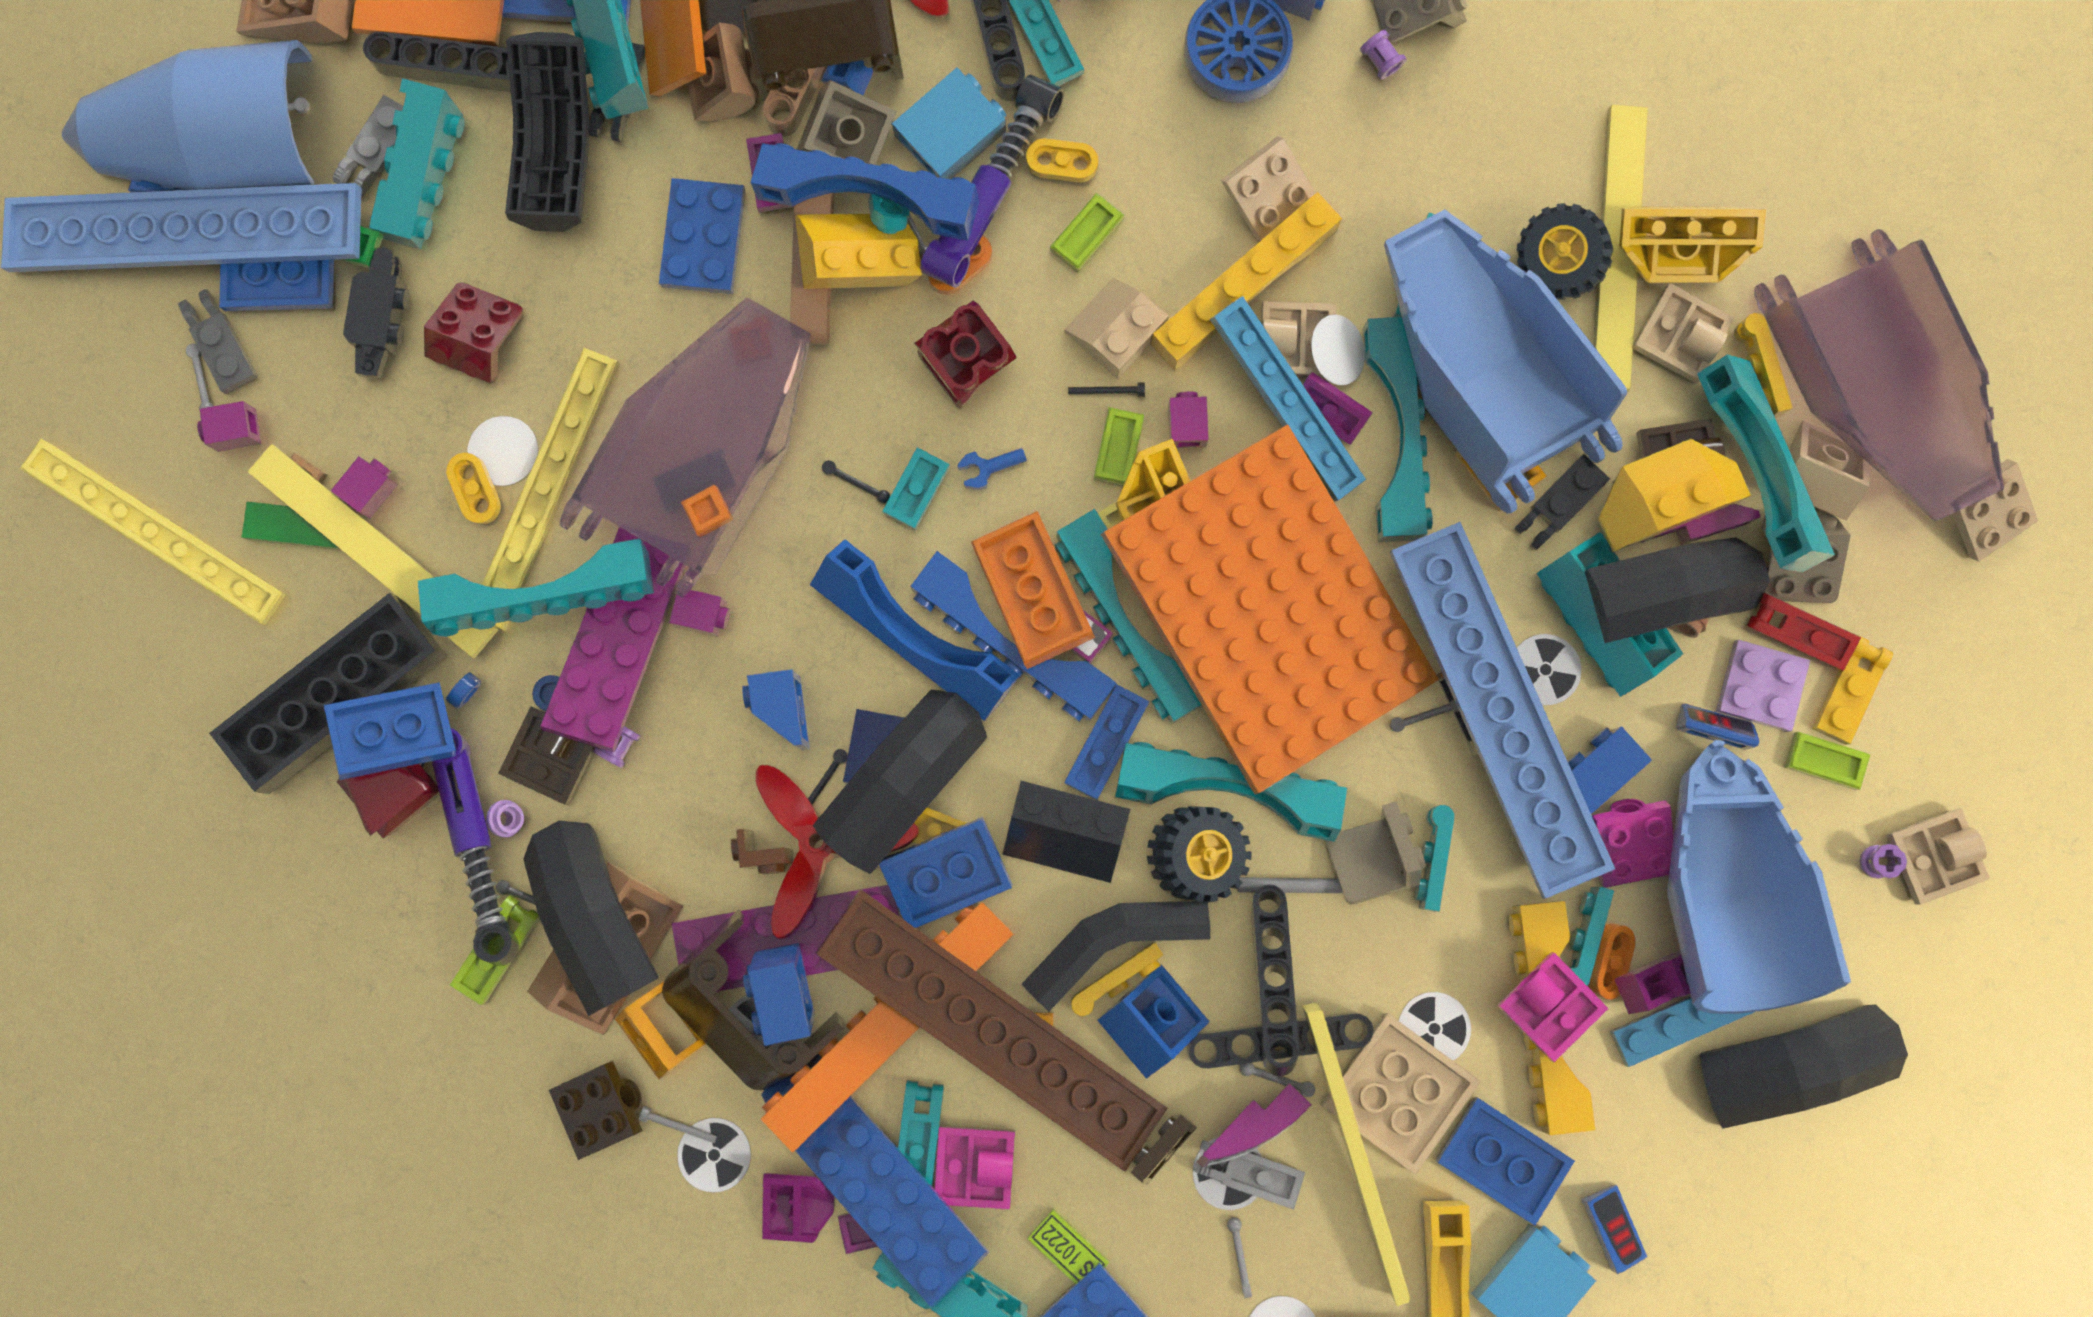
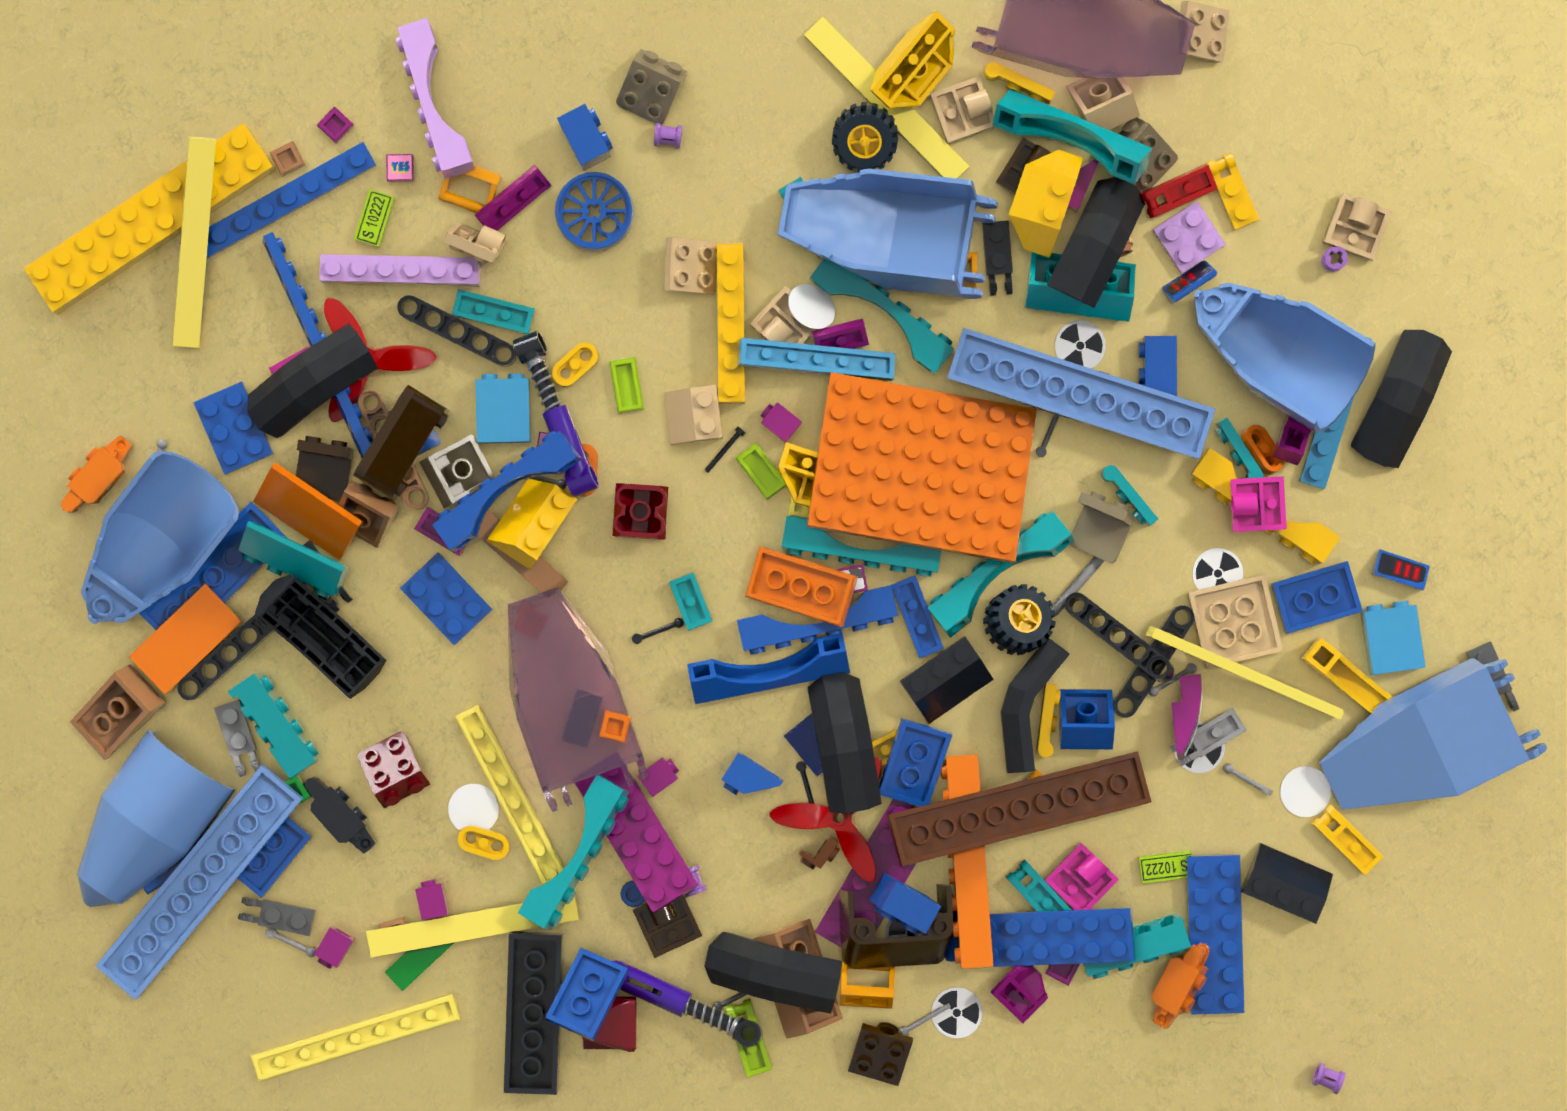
camera: 50 degrees left, 5 degrees up
blue tile [446,672,481,709] -> none
lavender plate [486,800,524,837] -> none
teal plate [868,194,910,234] -> none
blue bar [957,448,1027,490] -> none
dark brown plate [1131,1114,1197,1185] -> none
dark pink plate [1592,799,1673,888] -> none
lime tile [1785,732,1870,790] -> none

